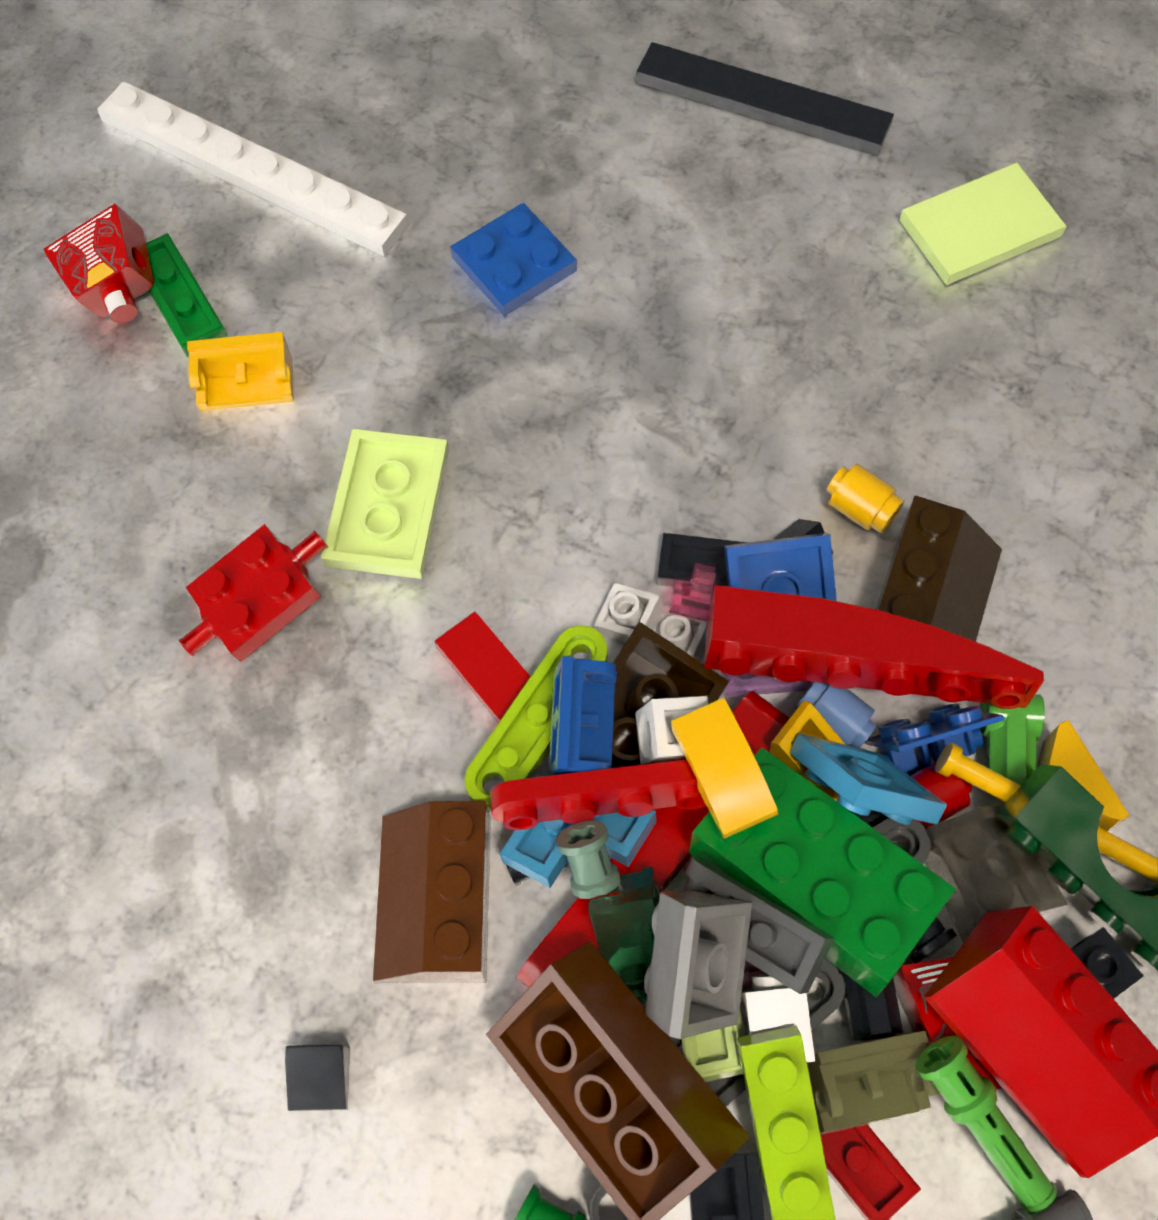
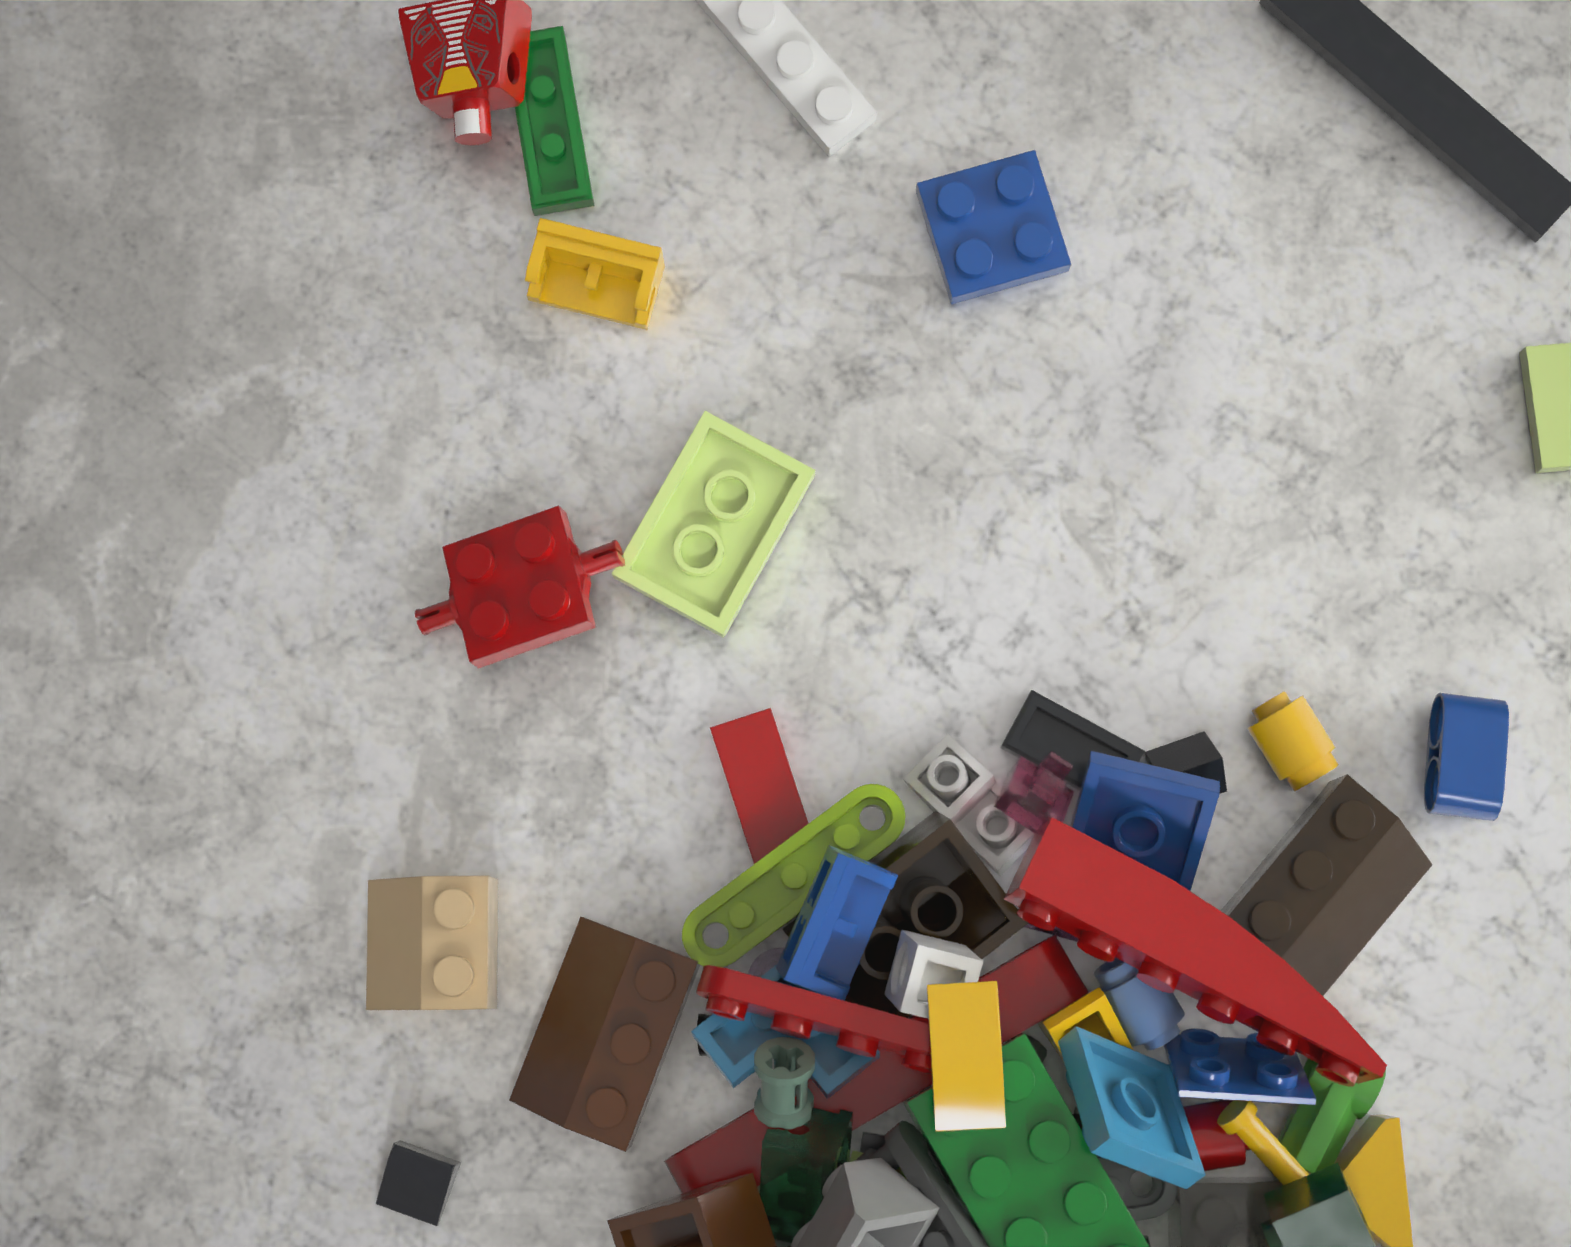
camera: 20 degrees right, 15 degrees up
none -> tan slope [366,876,498,1010]
none -> blue beam [1424,693,1509,821]

